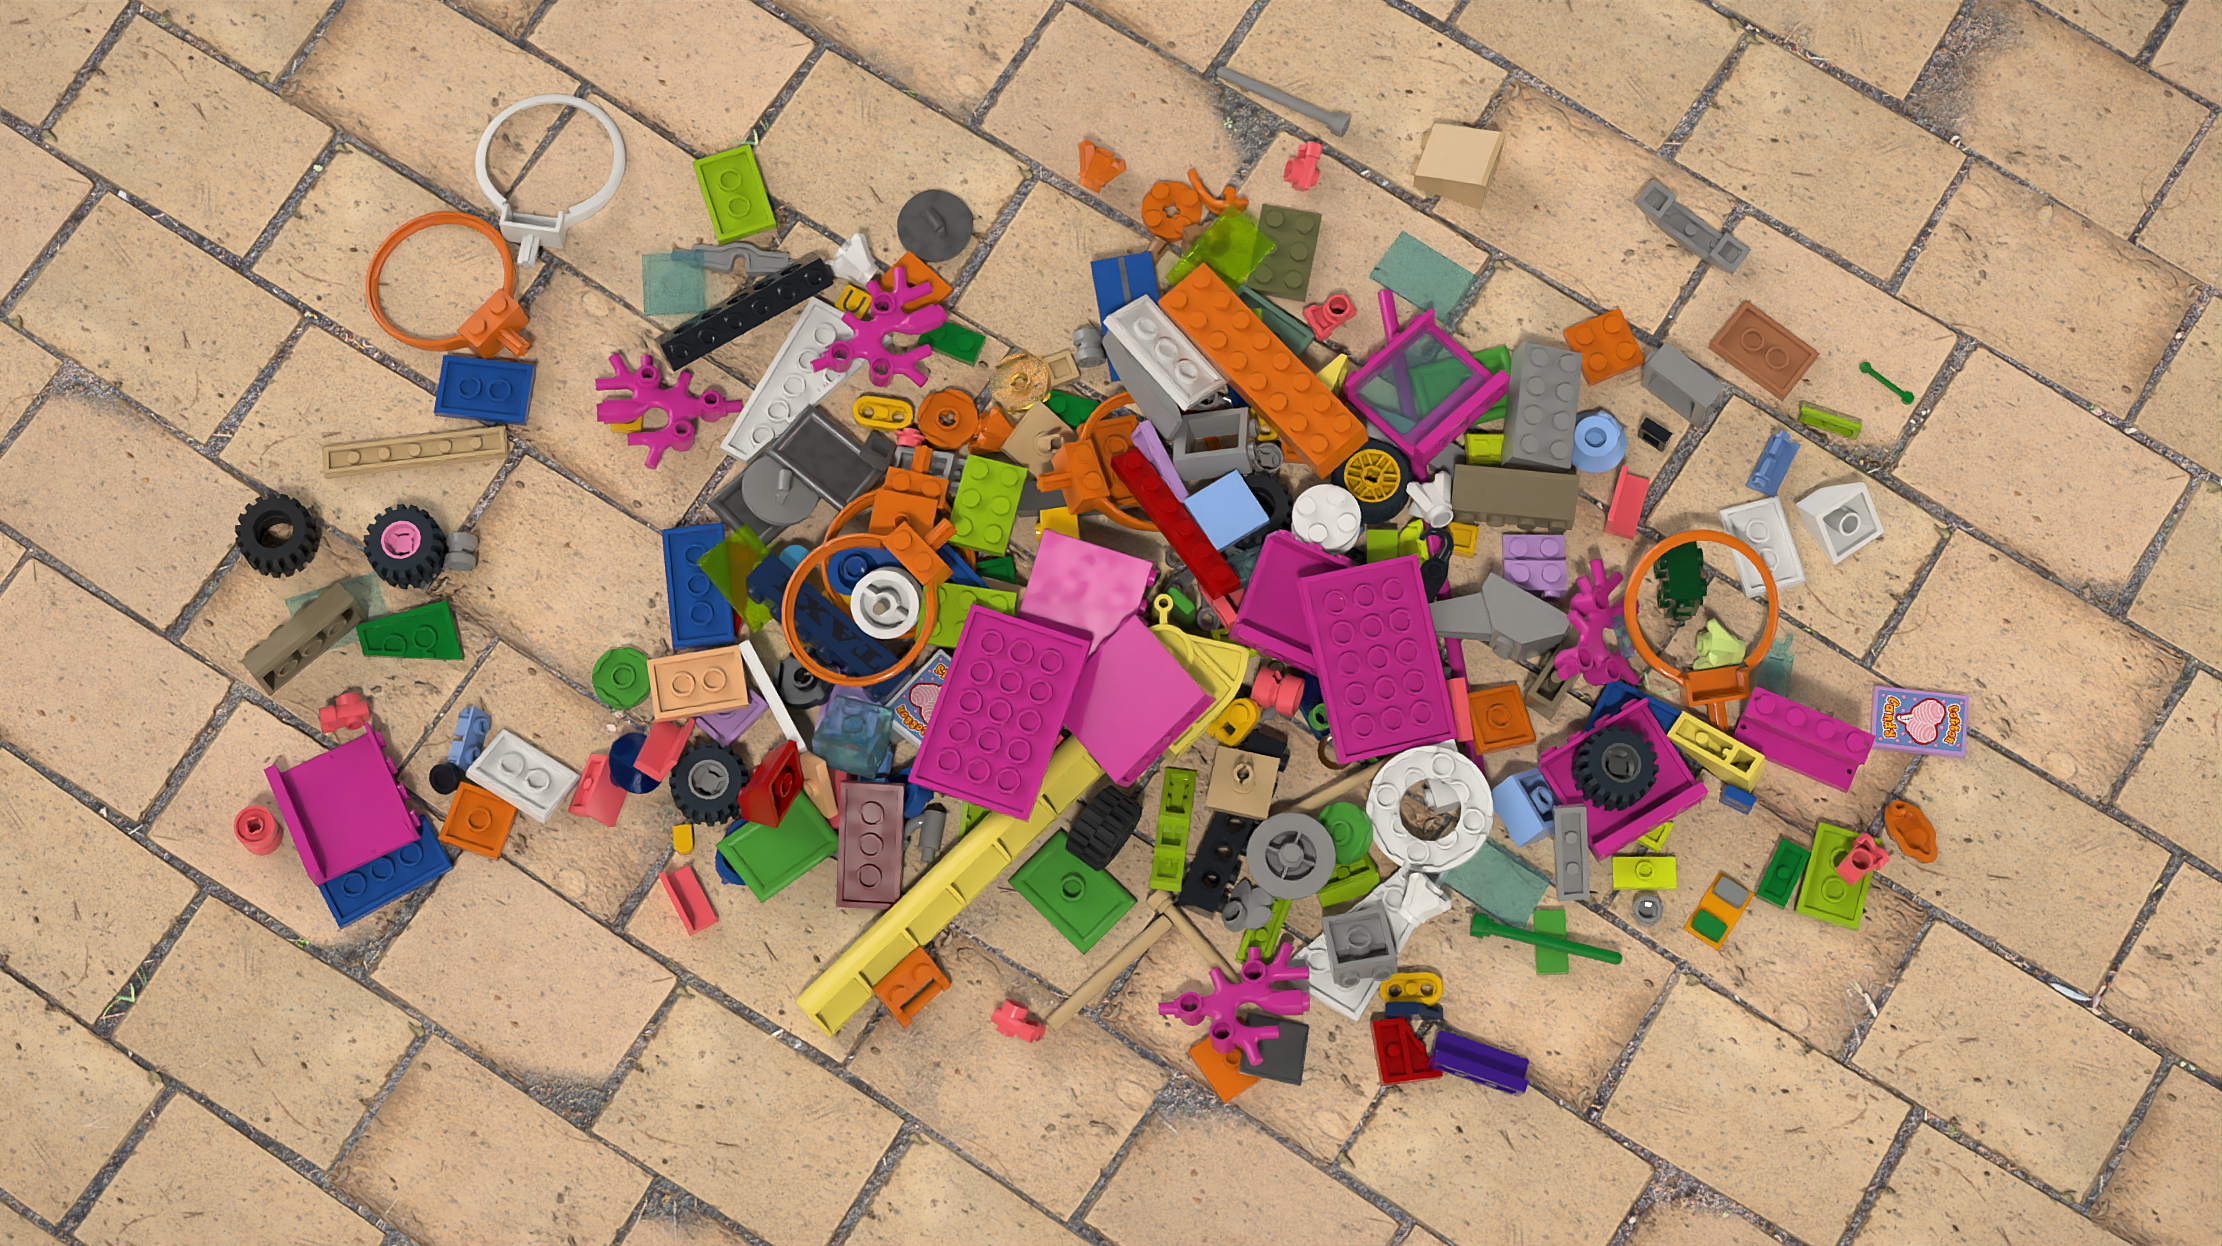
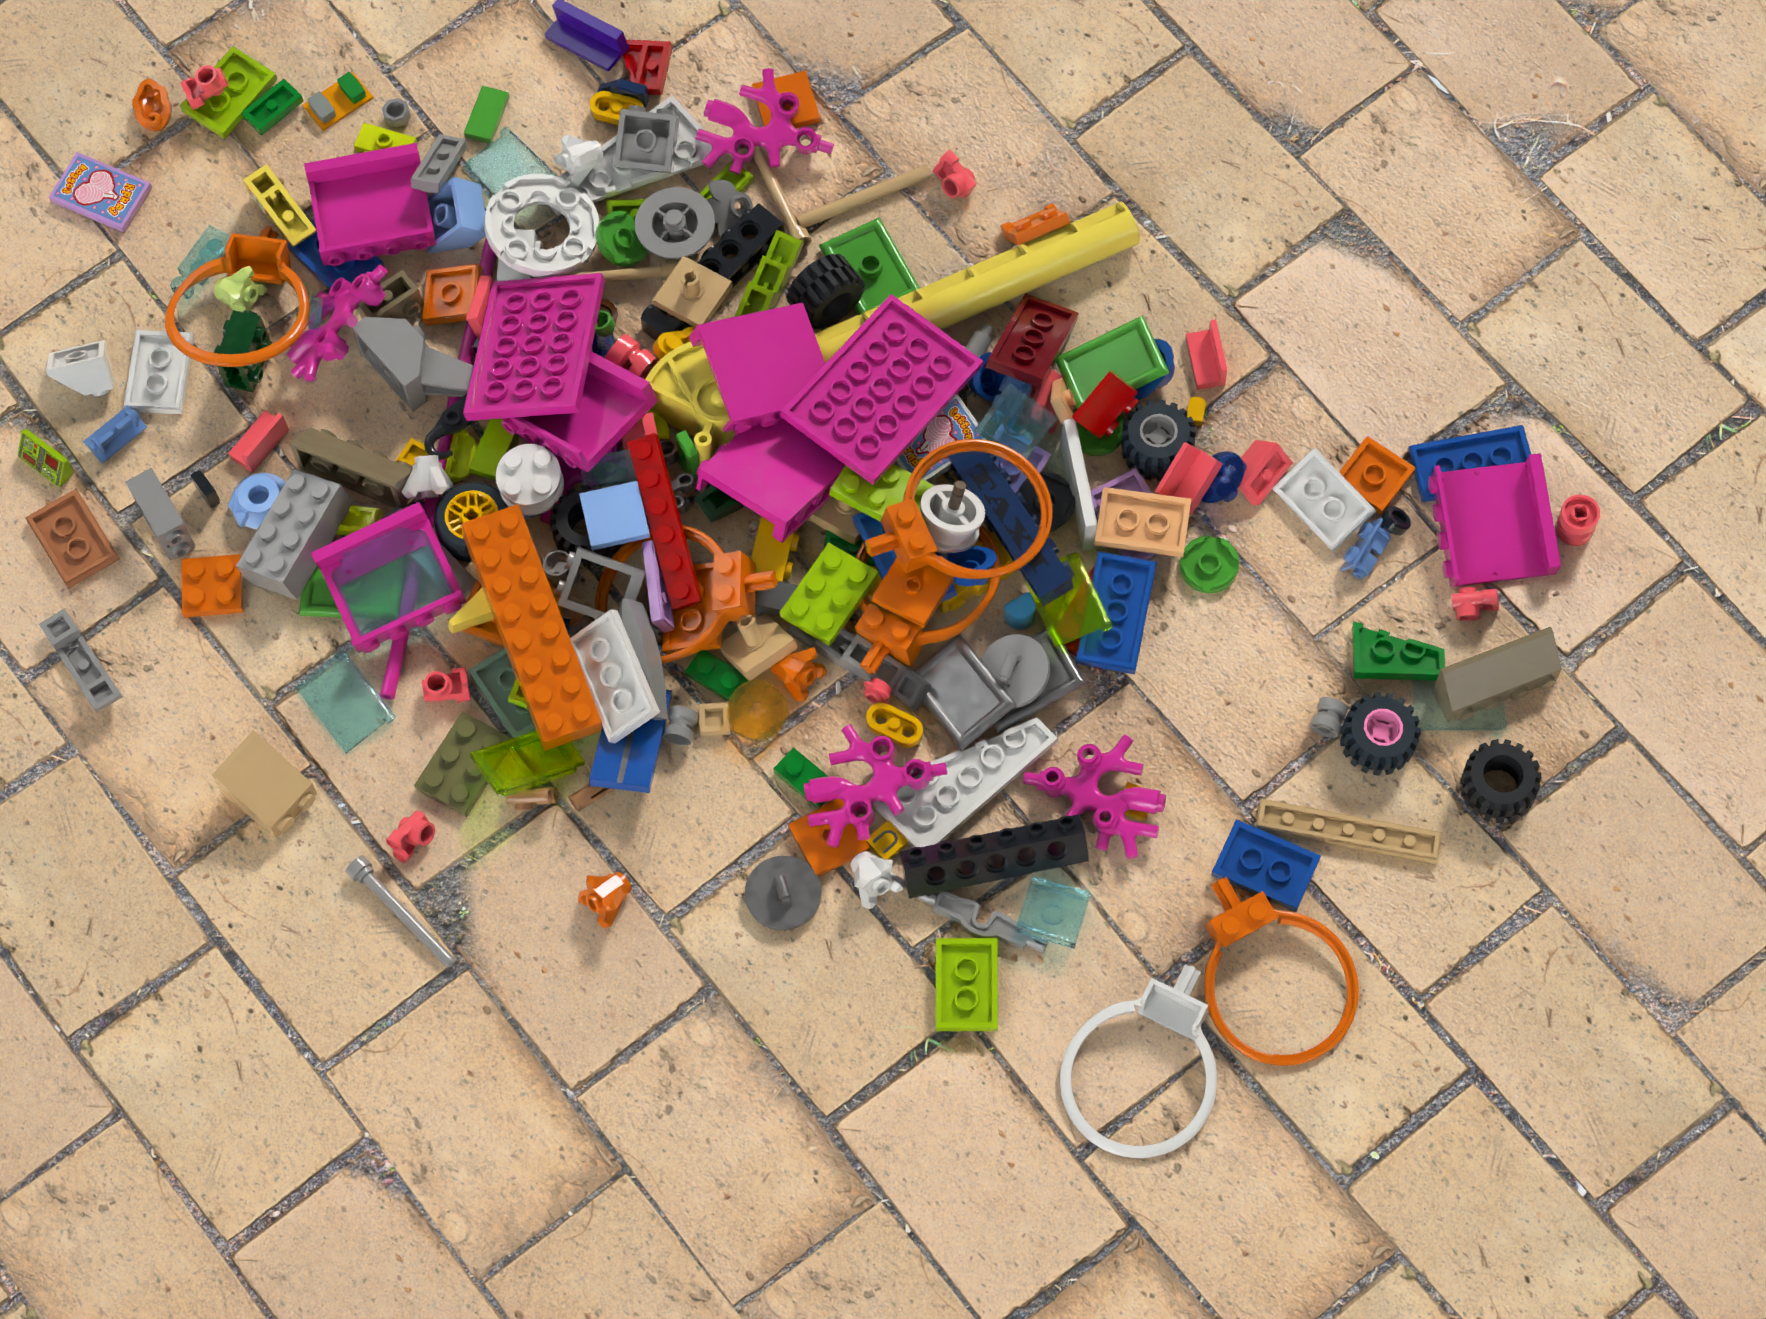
camera: 160 degrees left, 5 degrees down
orange plate [917,389,978,452] -> none
orange plate [1141,182,1202,242] -> none
orange piece [1187,168,1249,218] -> none
dark grey piece [1239,1012,1309,1086] -> none
green piece [1470,912,1623,965] -> none
lavender plate [1502,534,1567,602] -> none
black wheel [1571,725,1659,812] -> none
blue tile [1719,784,1757,815] -> none
dark pink panel [1732,686,1876,793] -> none

